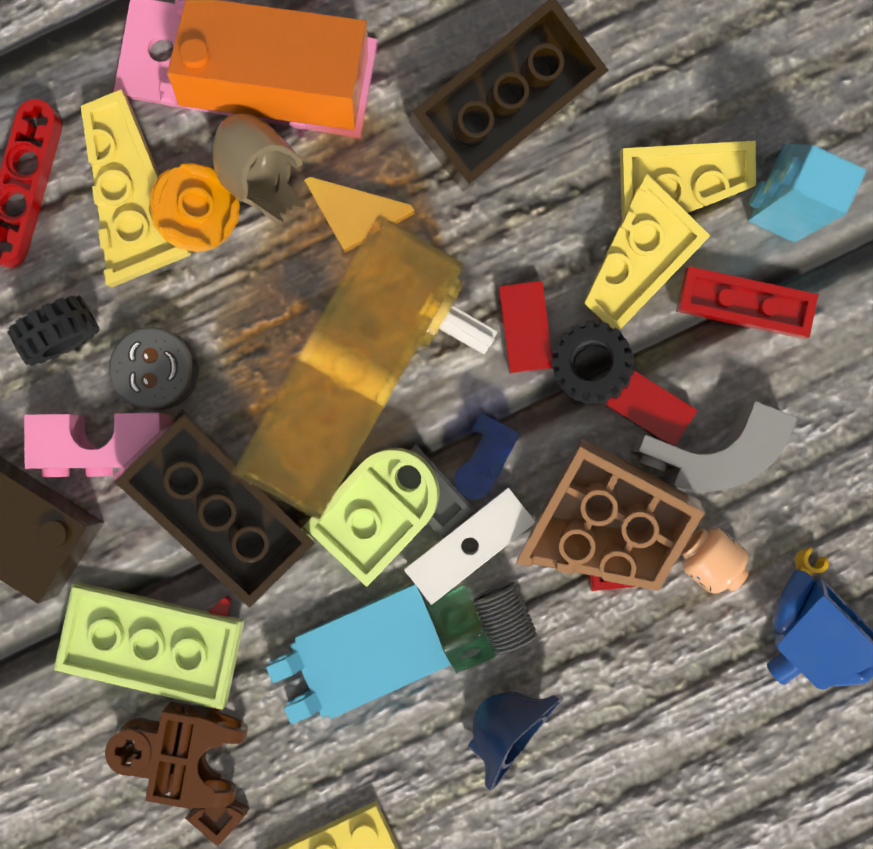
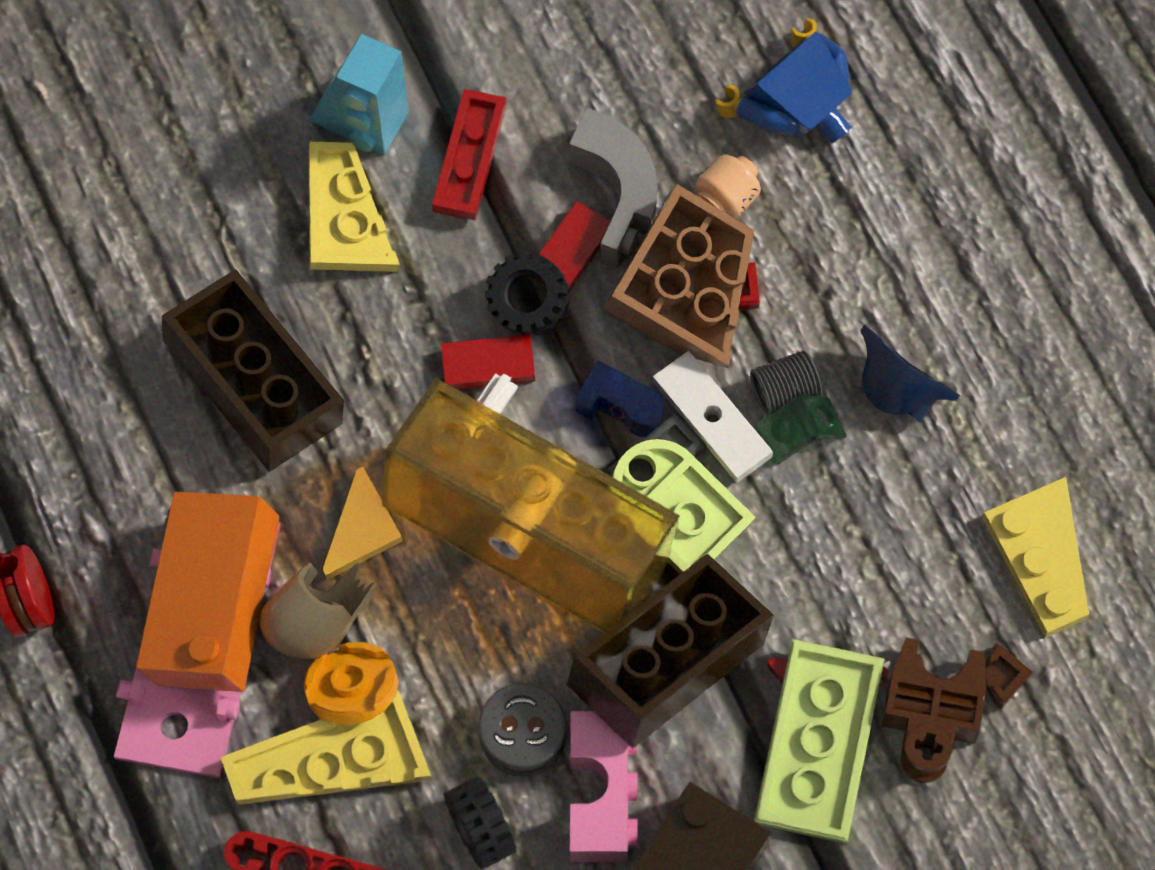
camera: 90 degrees left, 20 degrees down
medium azure tile [266,583,451,725] -> none
light yellow wing [583,173,711,331] -> none

